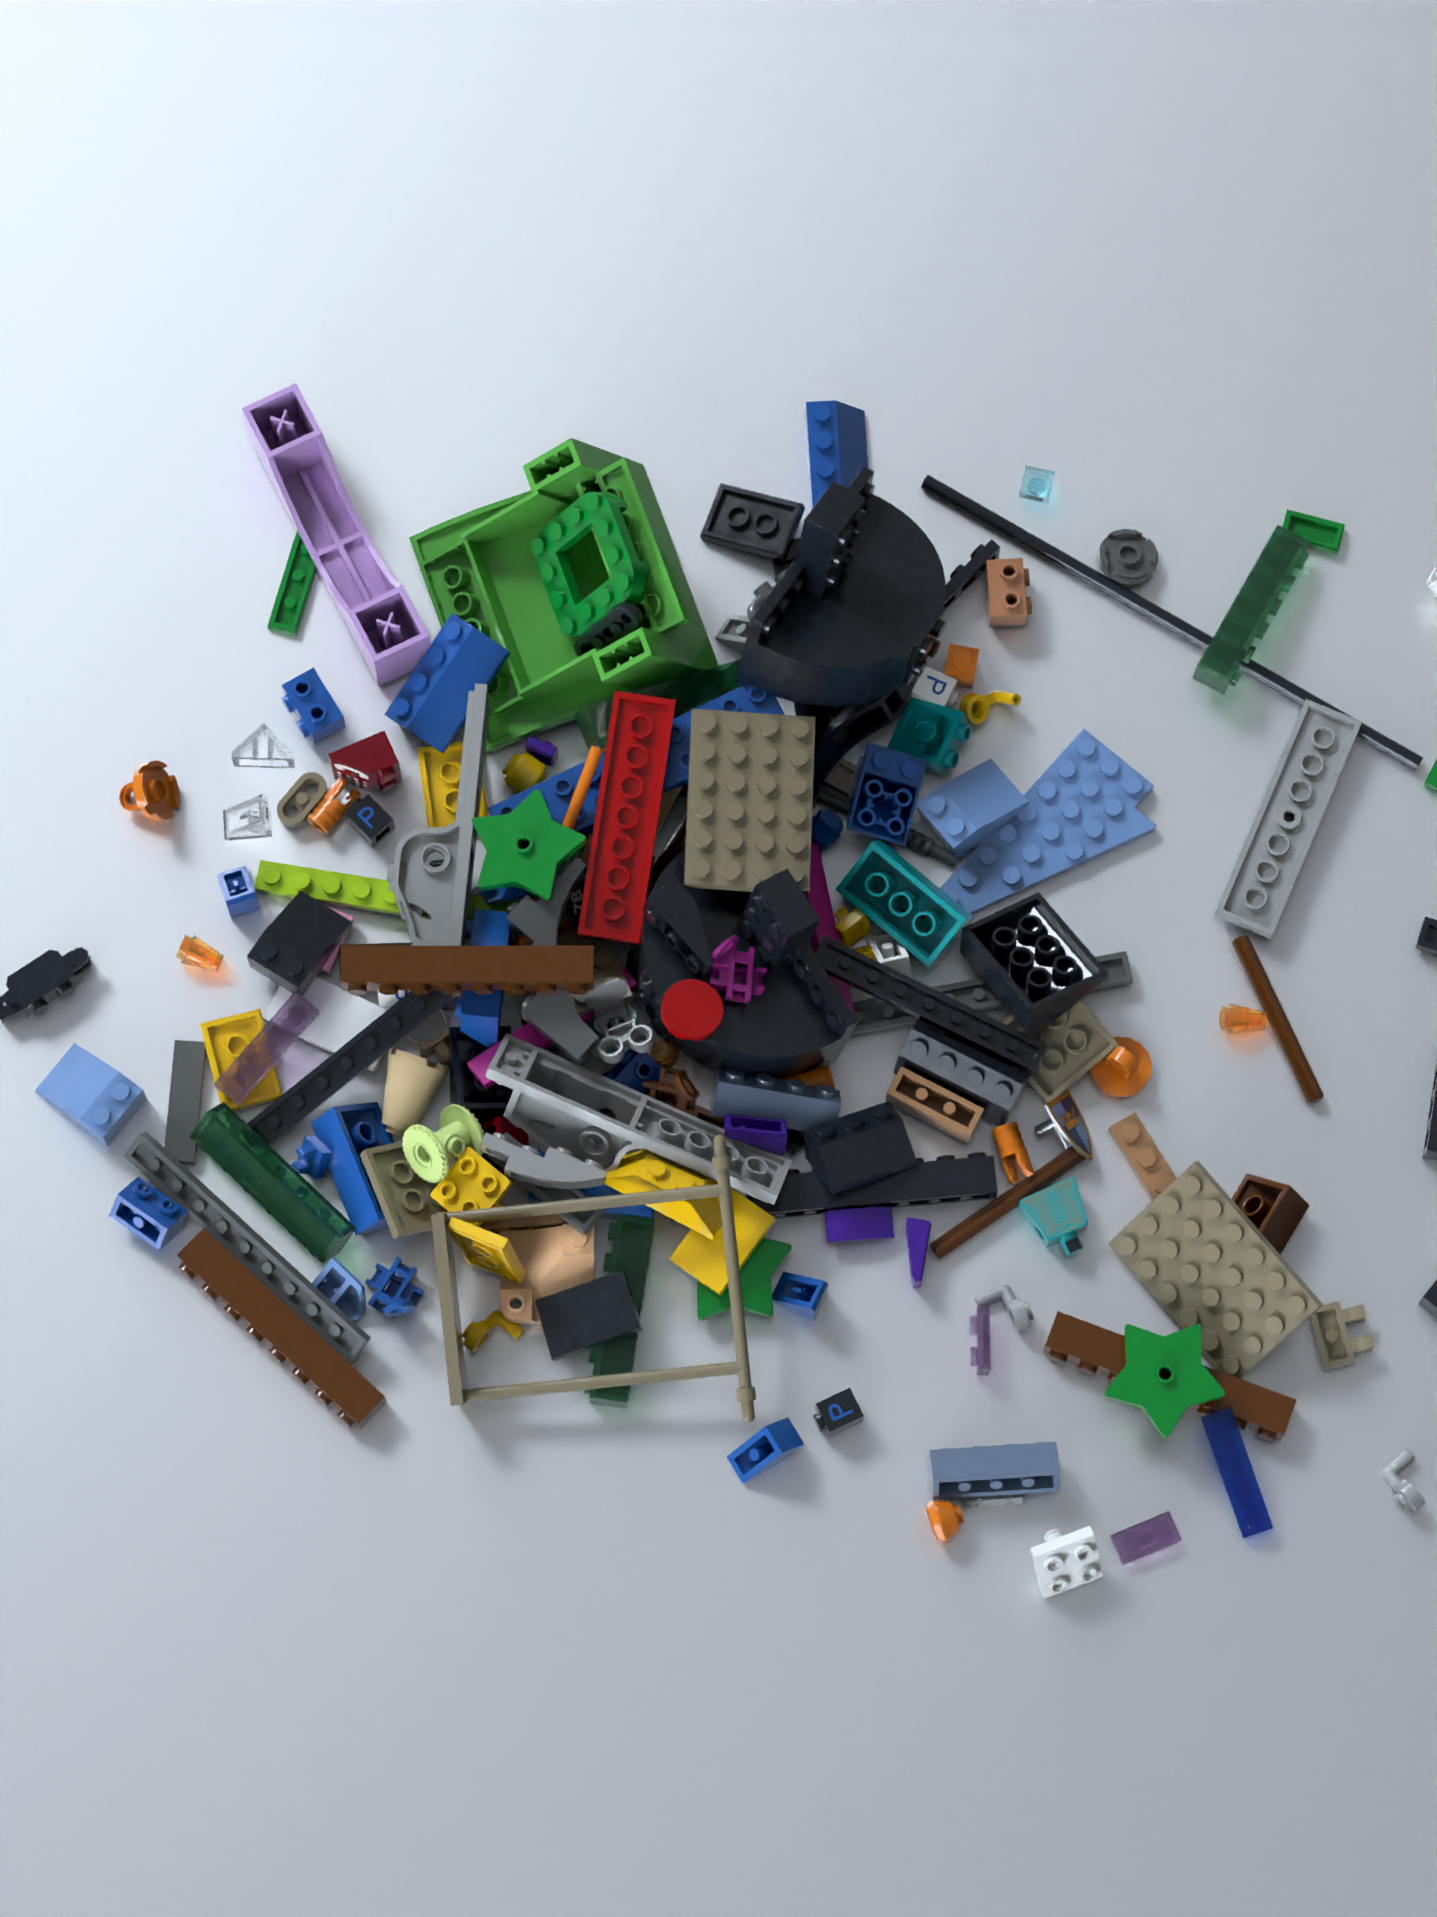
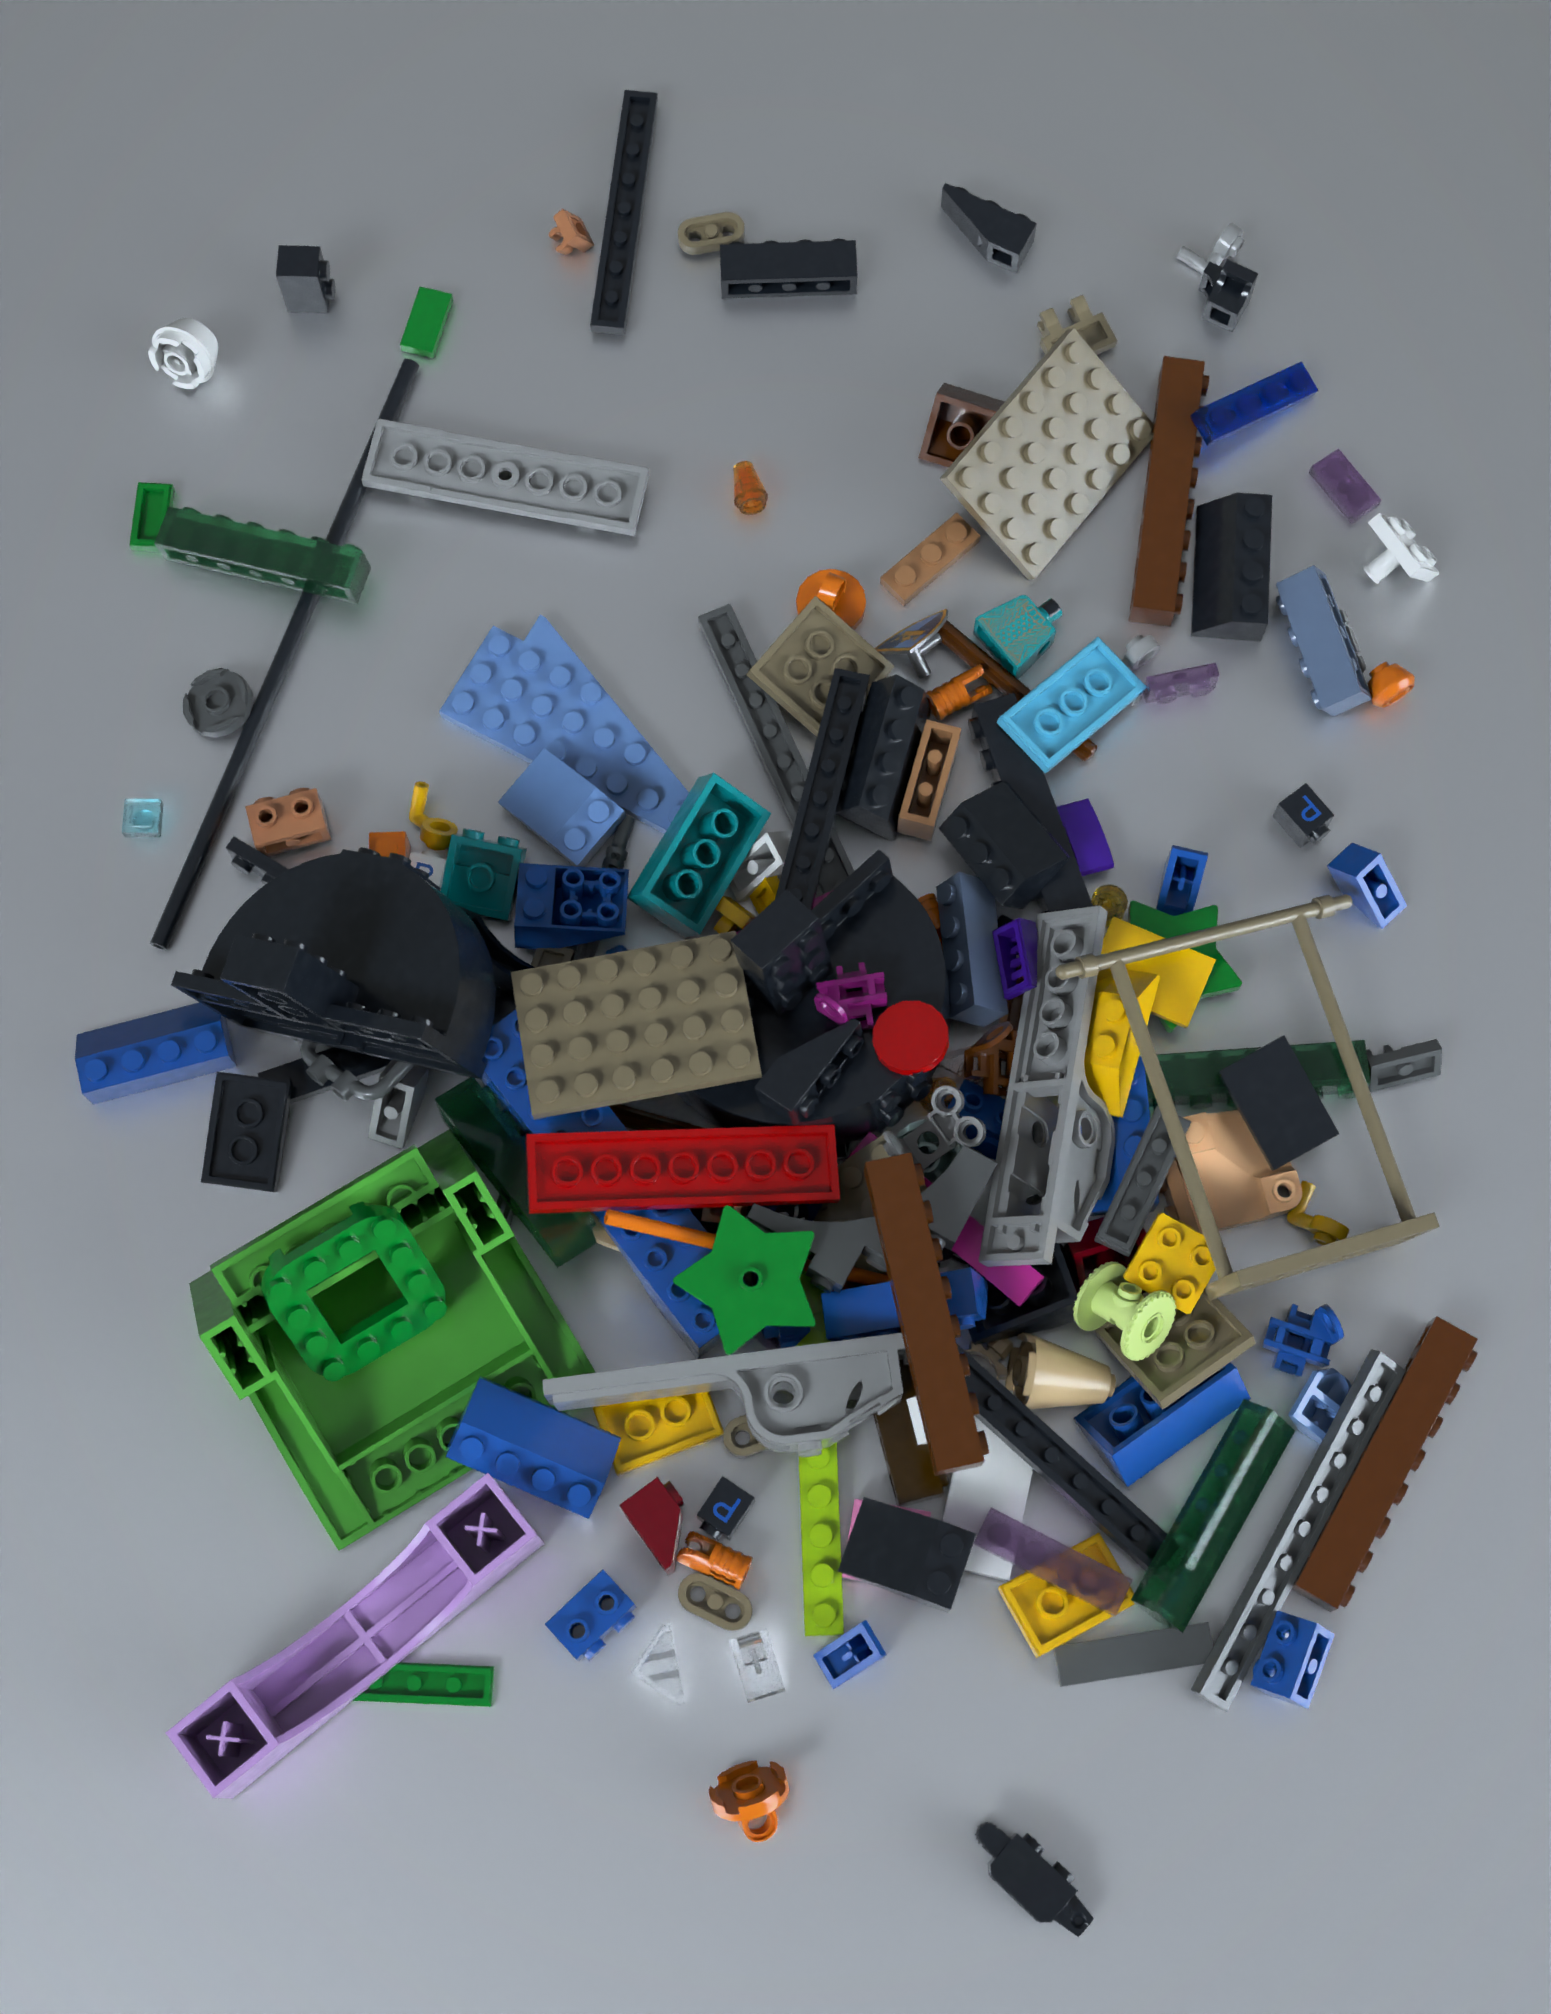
camera: 100 degrees left, 0 degrees up
medium blue slope [35,1043,147,1147] -> none
clear orange cone [176,935,224,972] -> none
blue tile [291,1135,332,1180] -> none
yellow tile [447,1217,526,1283] -> none
light grey slope [480,1133,607,1189] -> none
yellow head [502,752,547,793] -> none
dark purple tile [525,736,558,766] -> none
black plate [574,602,643,657] -> none
dark purple slope [905,1218,932,1288] -> none
black slope [960,892,1109,1034] -> none
green plate [1104,1324,1225,1439] -> none
reddish brown axle [1232,935,1323,1103] -> none
none -> medium azure tile [996,637,1147,774]
none -> clear yellow wheel [1091,884,1128,928]
none -> black slope [1191,492,1272,641]
none -> black brick [1199,259,1258,332]
none -> dark grey plate [1365,1039,1442,1092]

